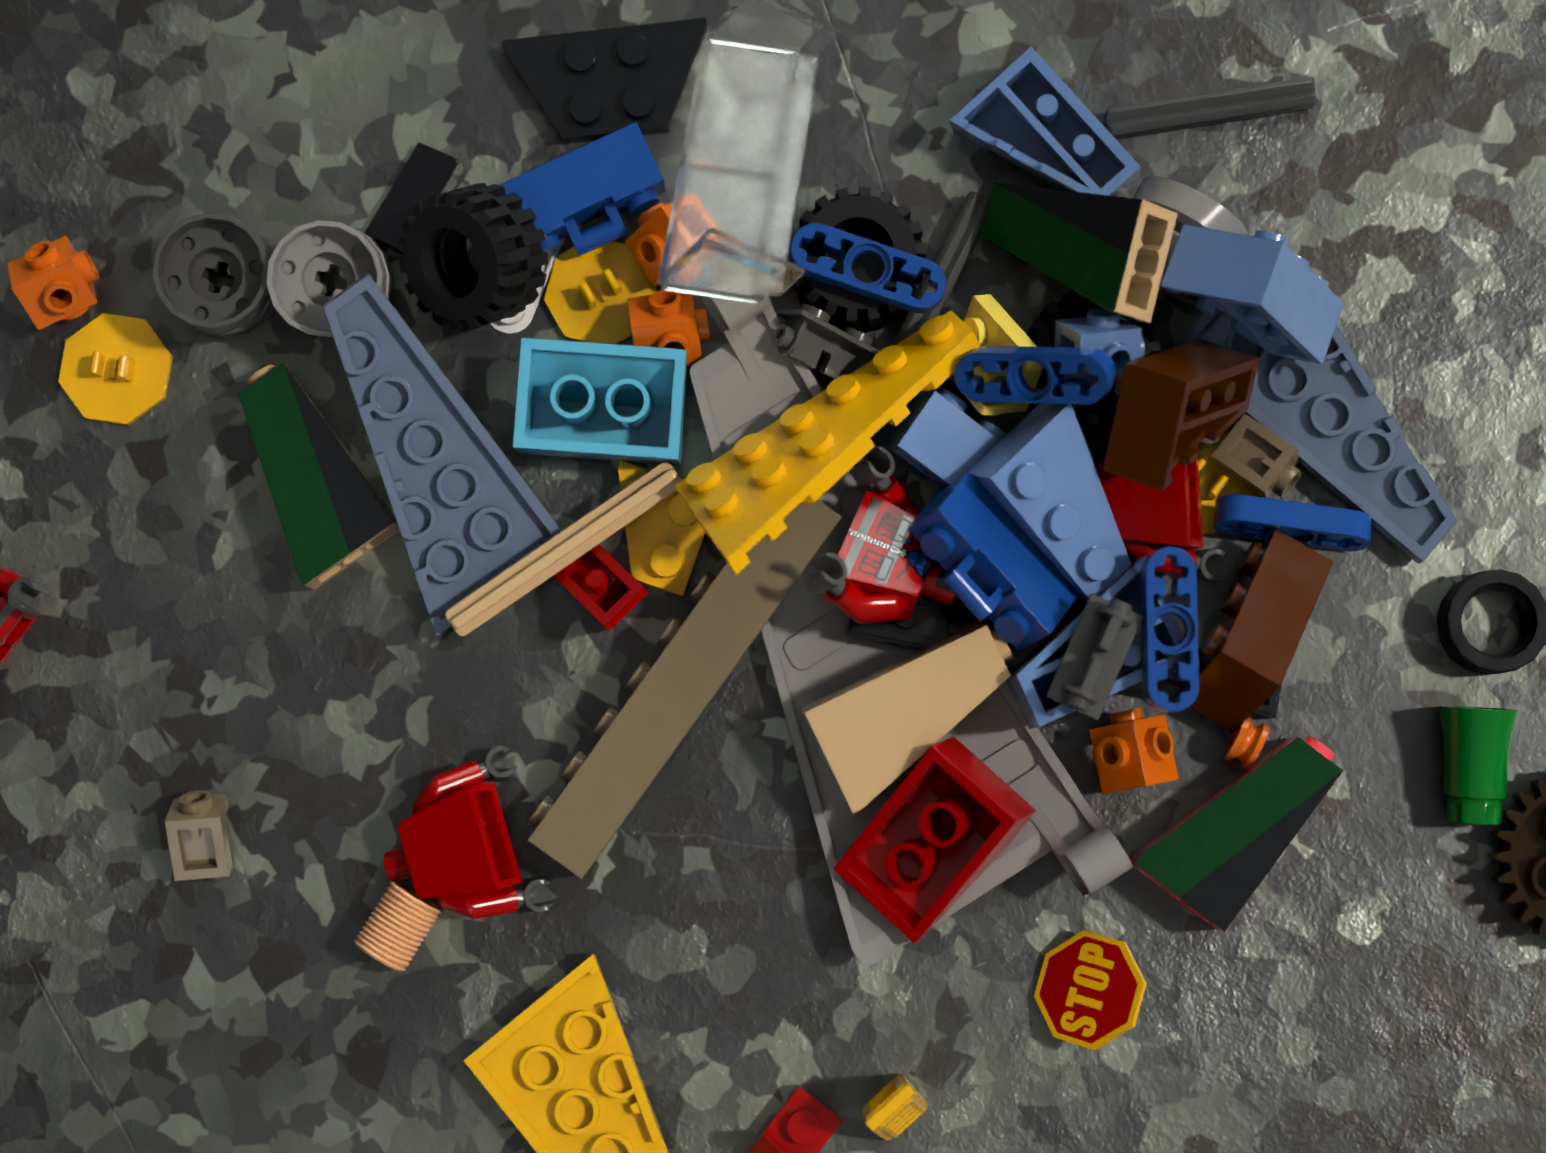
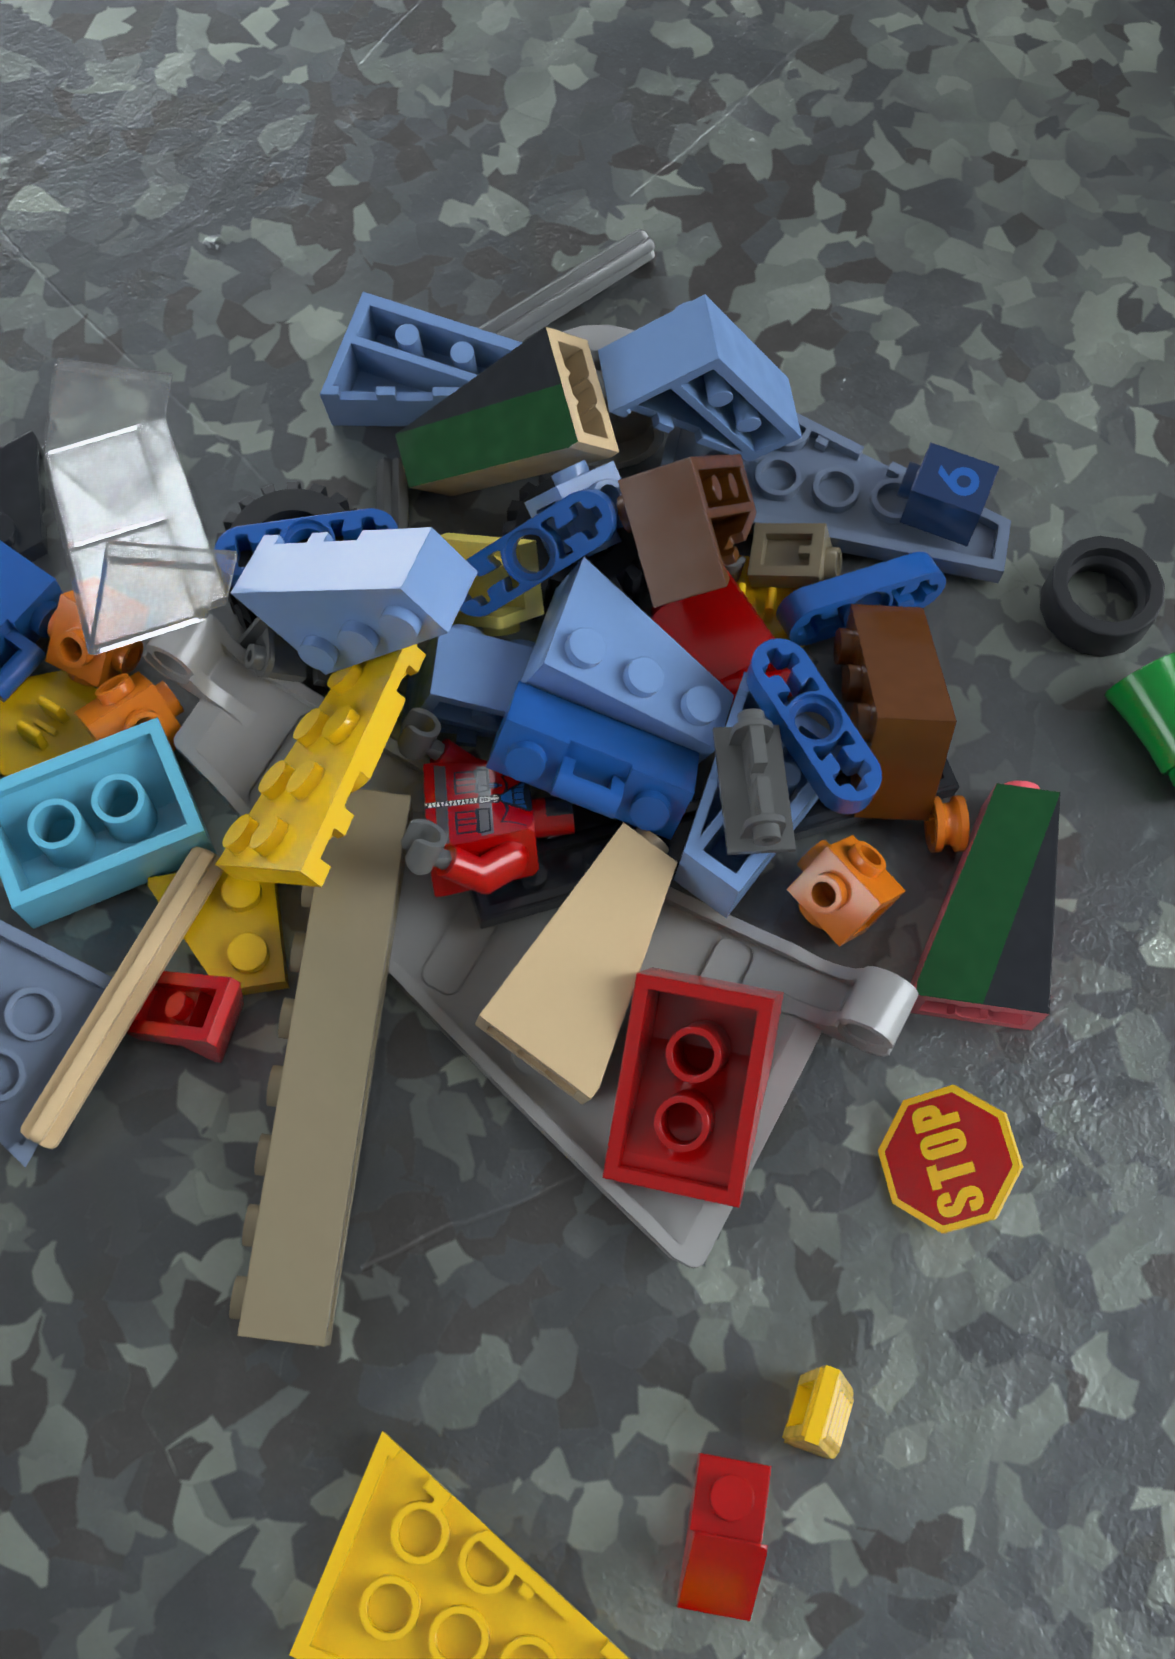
camera: 35 degrees left, 15 degrees down
light nougat piece [354,881,441,972] -> none
red torso [383,745,553,919] -> none
none -> medium blue wedge [231,527,478,675]
none -> dark blue brick [897,442,999,546]

